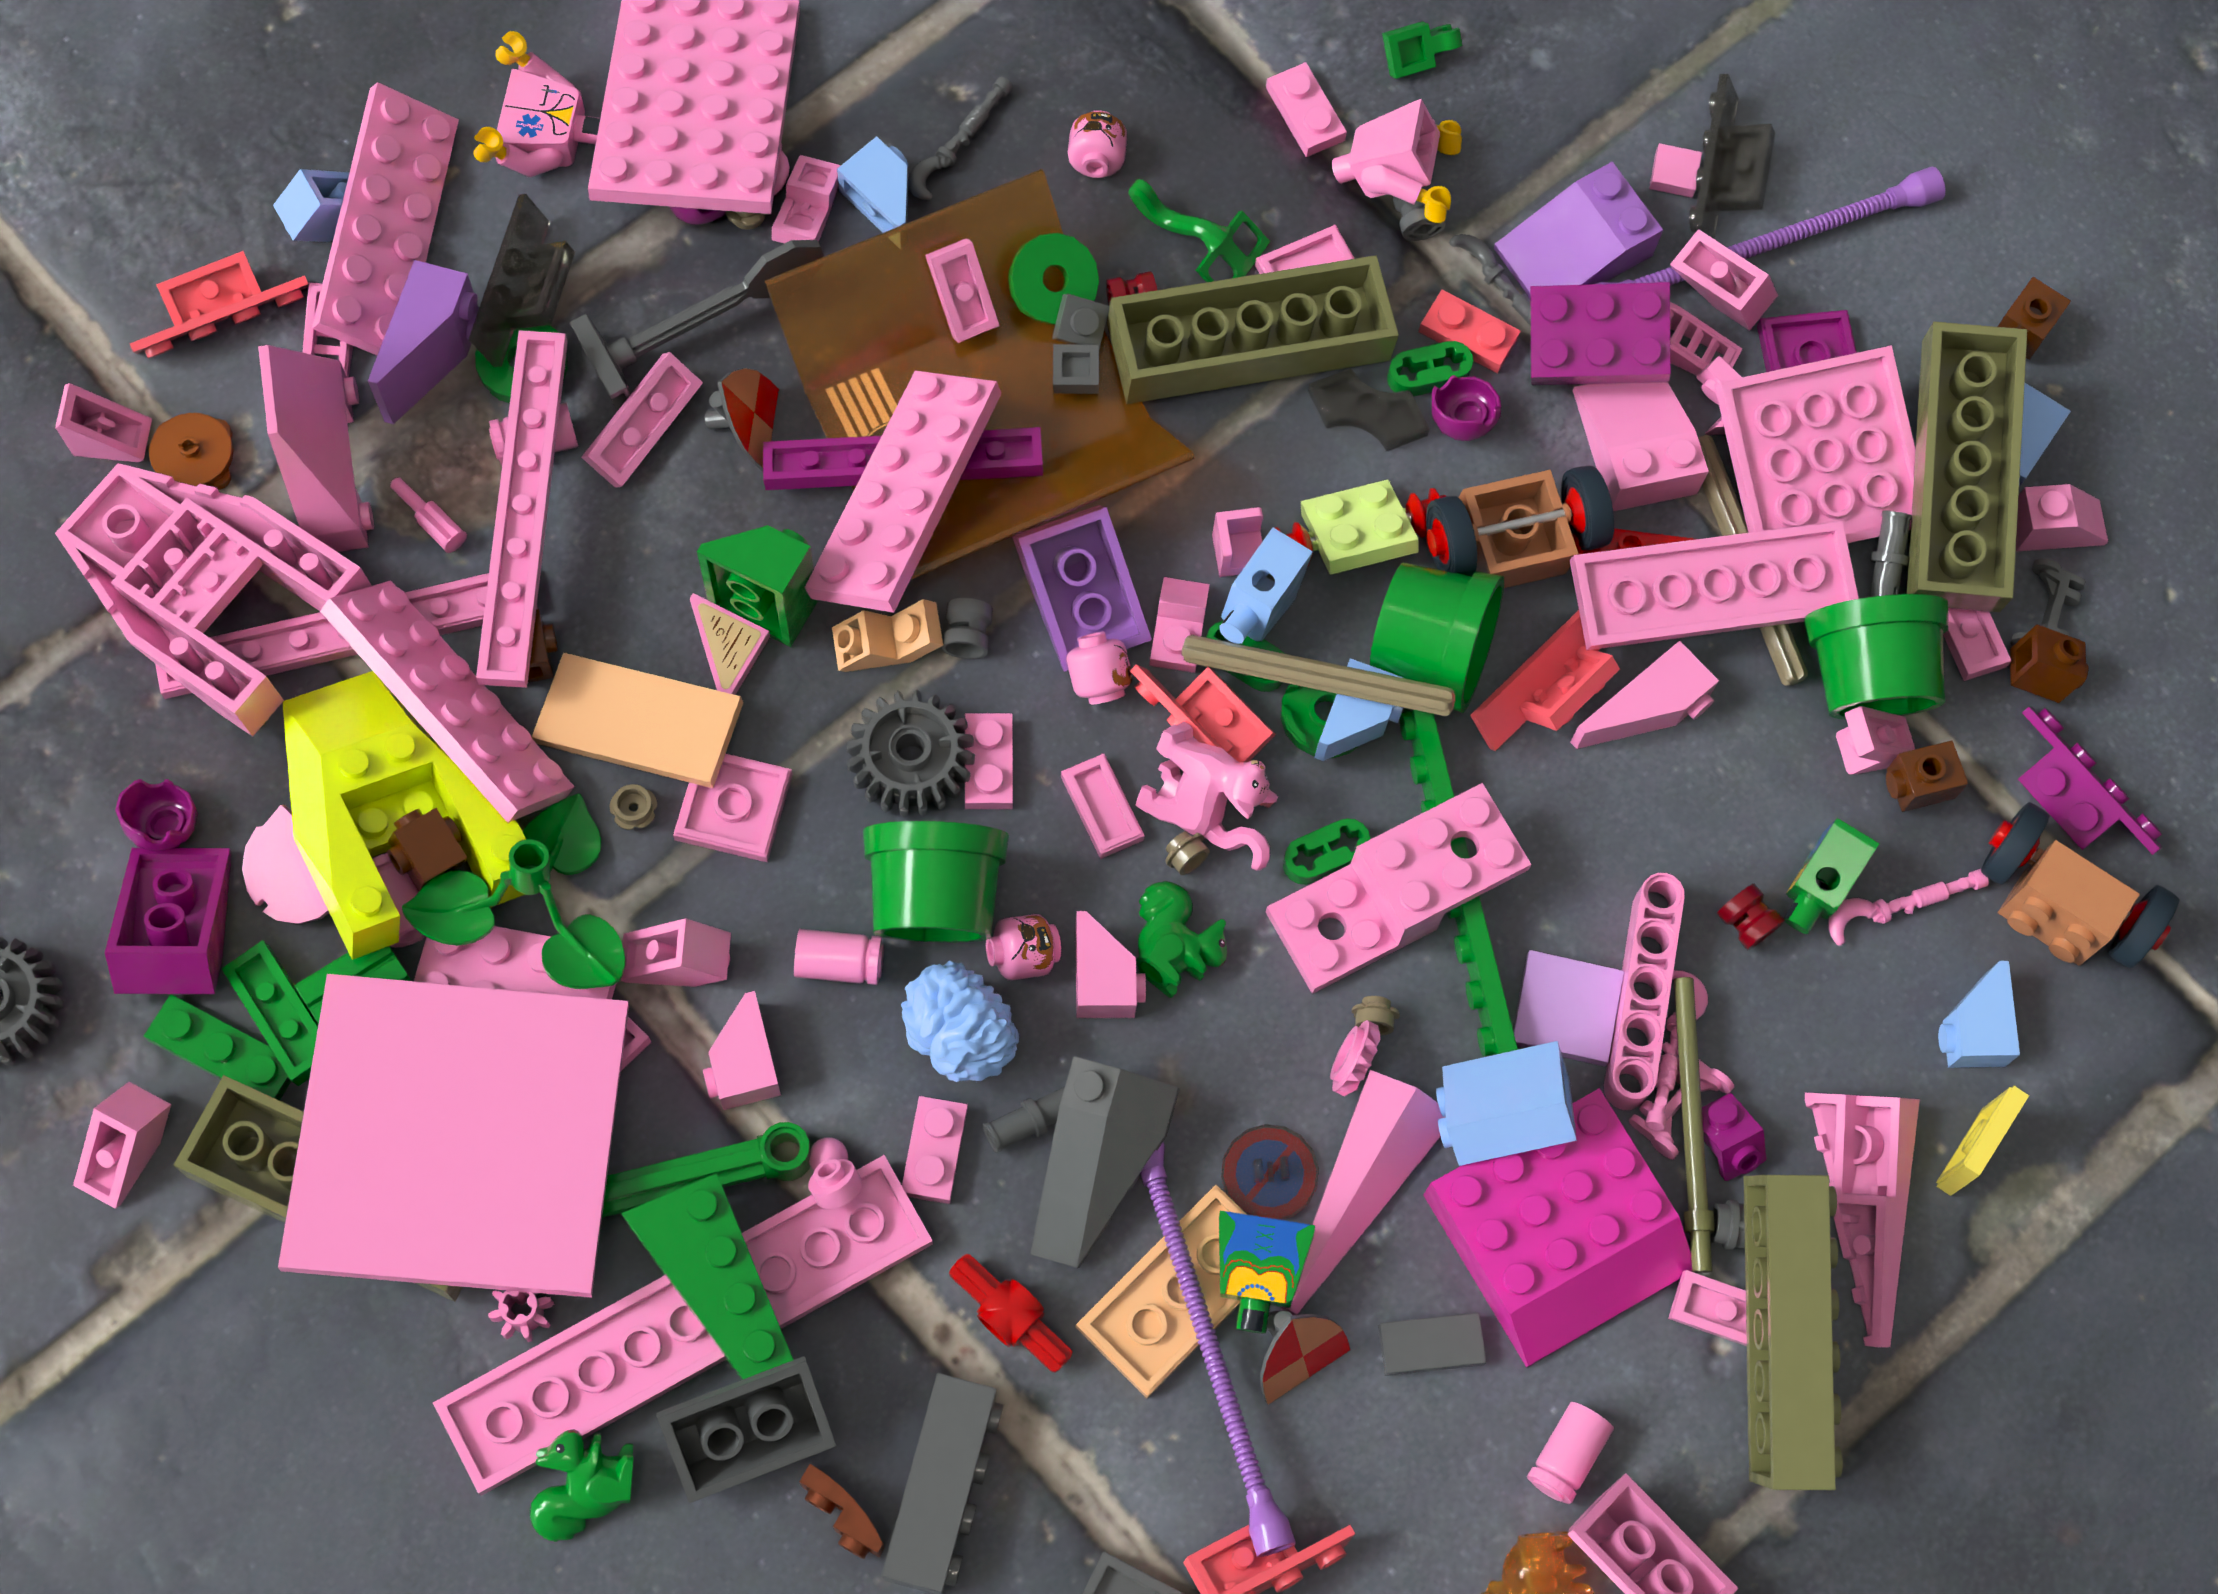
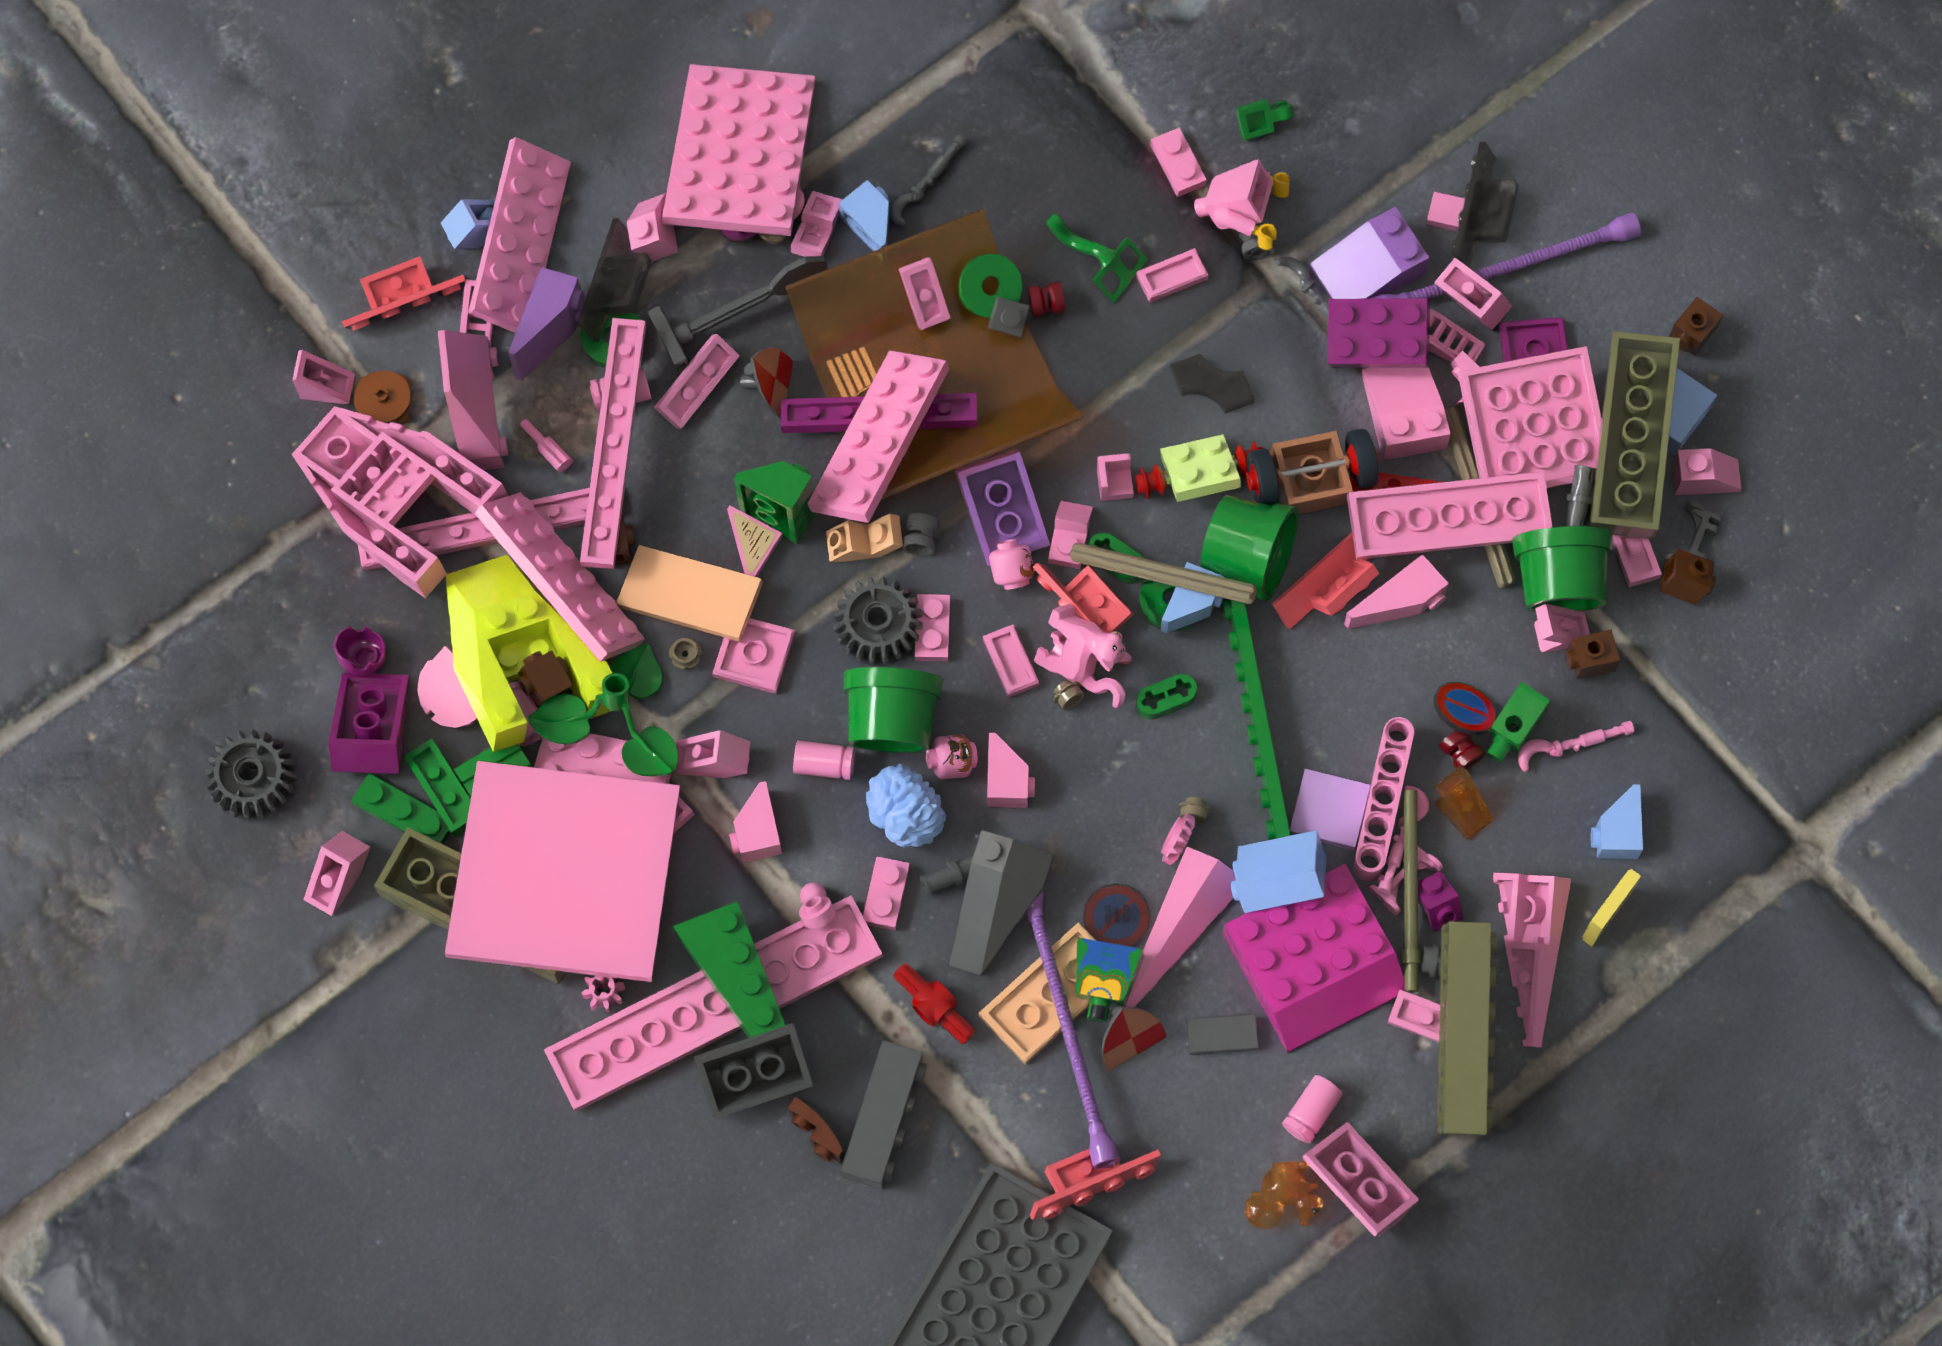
camera: 10 degrees right, 0 degrees up
bright pink torso [473,31,600,177] -> none
green animal [530,1429,633,1542] -> none
green piece [602,1122,811,1218] -> none
dark grey plate [1053,344,1099,394] -> none
bright pink head [1068,111,1127,178] -> none
olive brick [1107,255,1399,404] -> none
green animal [1136,881,1227,998] -> none
light blue torso [1220,527,1313,644] -> none
bright pink bracket [1266,783,1531,994] -> none
green beam [1387,341,1473,397] -> none
coral plate [1418,289,1521,374] -> none
magenta hair [1432,375,1501,441] -> none
nougat brick [1981,802,2180,968] -> none
magenta bracket [2018,707,2162,855] -> none
none -> bright pink slope [627,193,678,262]
none -> piece [1433,682,1497,736]
none -> clear orange slope [1434,766,1494,840]

